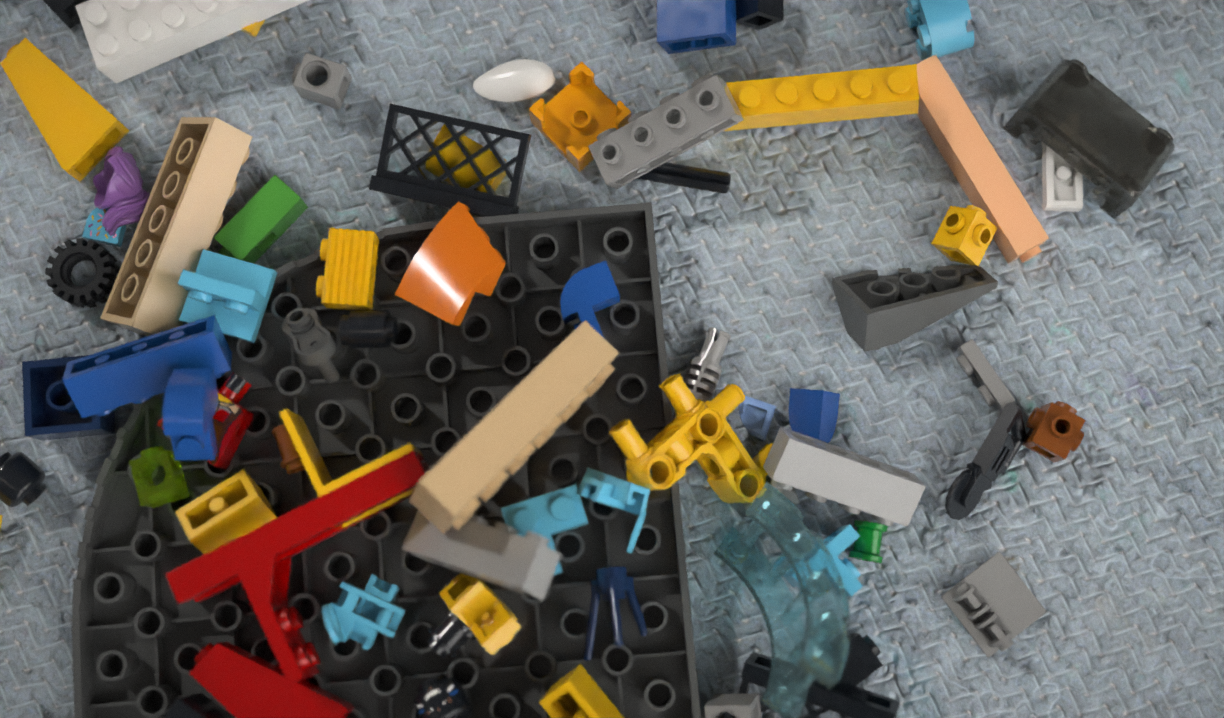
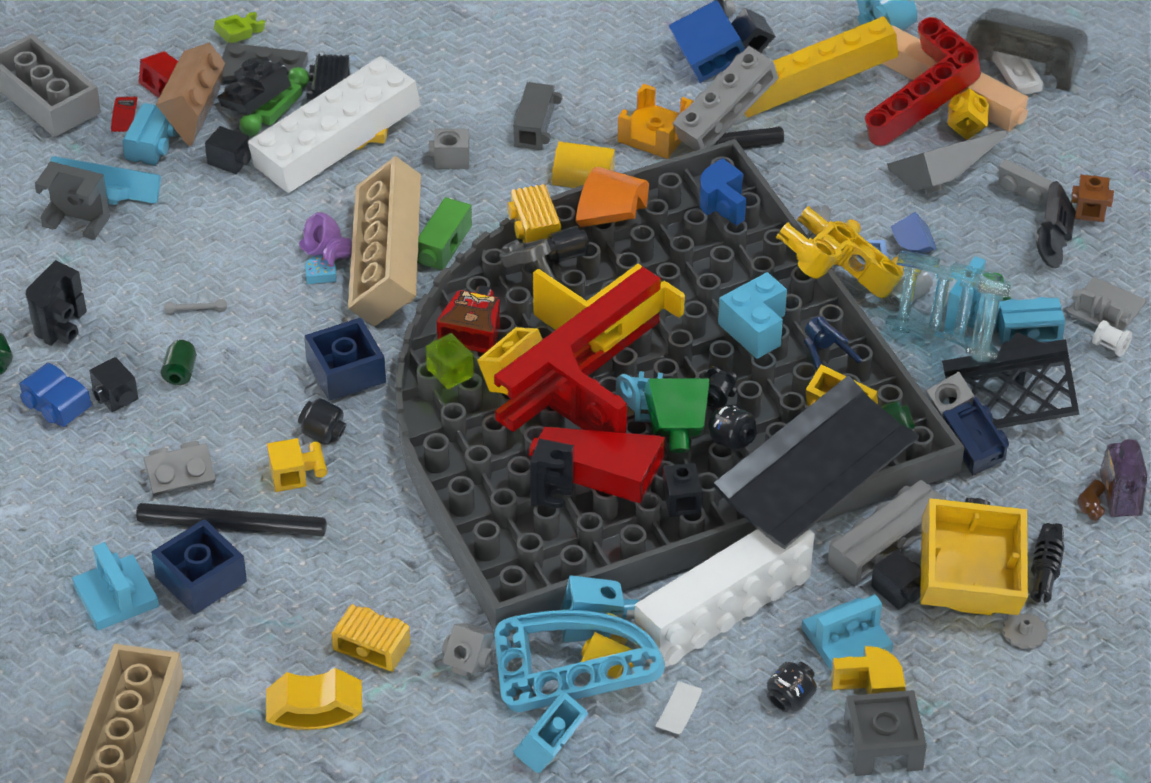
camera: 20 degrees left, 35 degrees down
yellow slope [0,38,129,182] -> none
black tyre [45,238,120,308] -> none
blue brick [62,315,232,419] -> none
blue brick [163,368,219,460] -> none
medium azure bracket [178,249,278,343] -> none
dark orange pin [271,424,306,474] -> none
black fence [369,104,531,216] -> none
light grey brick [401,510,561,600] -> none
tan brick [409,321,619,534] -> none
yellow brick [439,573,521,655] -> none
white arm [473,59,555,102] -> none
medium azure piece [576,468,650,554] -> none
light grey brick [763,426,926,526] -> none
none -> dark grey brick [513,82,563,150]
none -> green torso [644,378,709,453]
none -> red beam [865,17,981,146]
none -> medium azure brick [997,297,1065,344]
none -> white bush [1092,320,1132,357]

